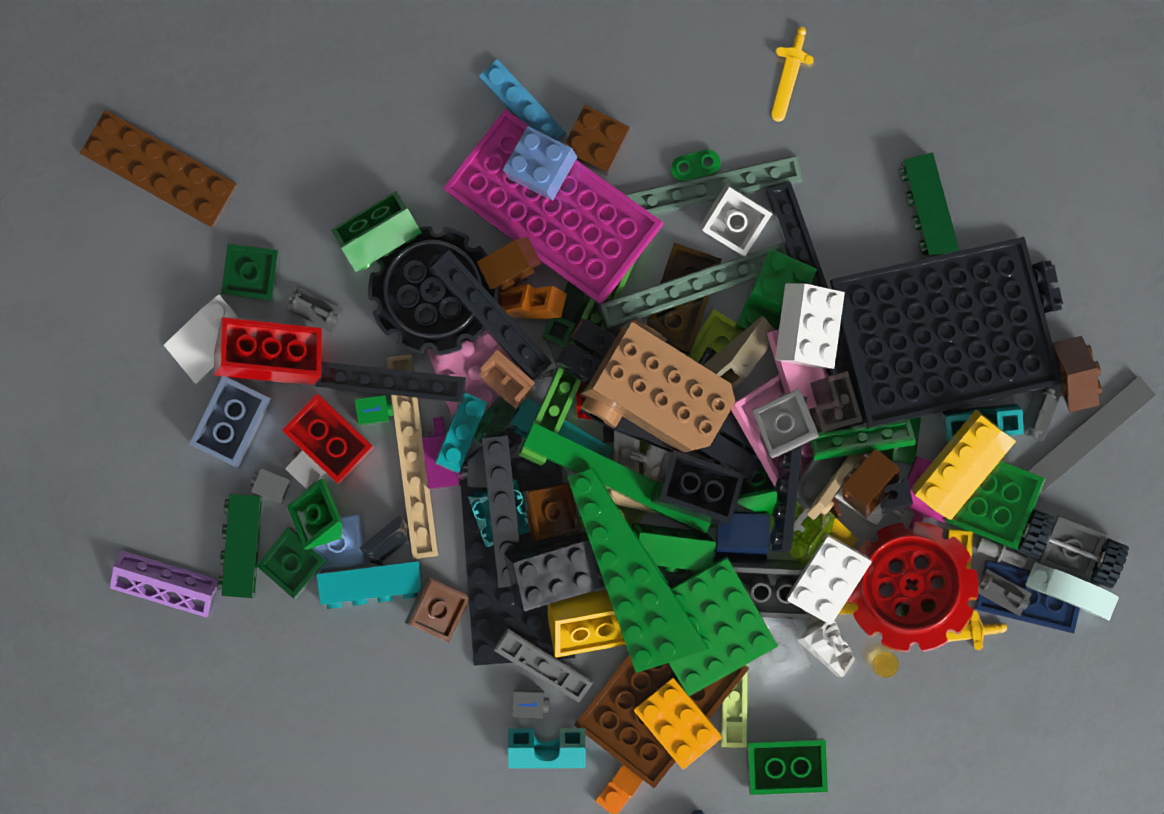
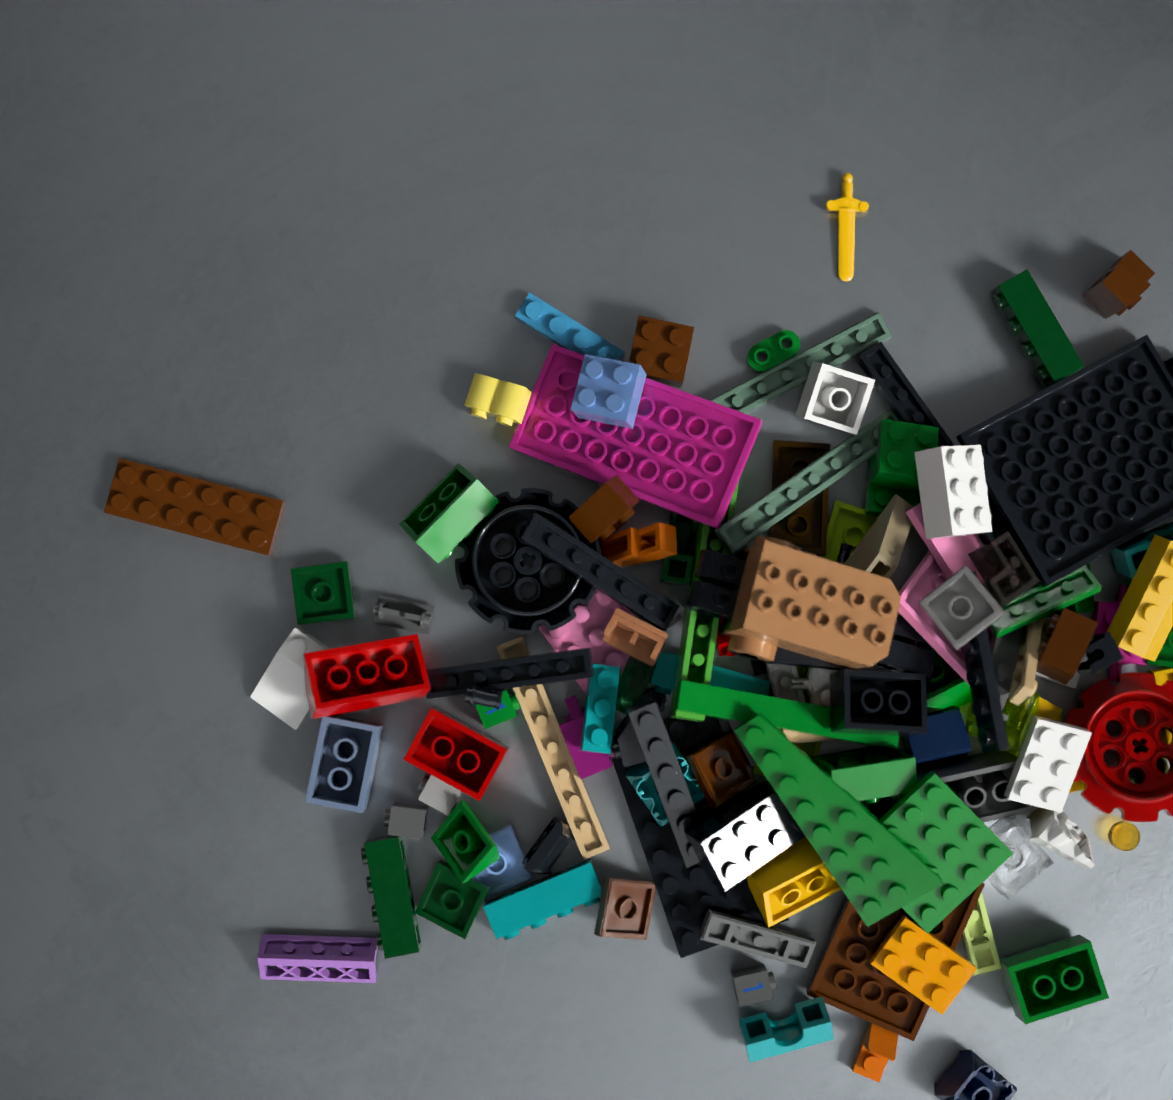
camera: 20 degrees left, 0 degrees up
none -> light yellow brick [464,373,532,427]
none -> black pin [465,684,503,710]
none -> reddish brown brick [1082,250,1155,319]

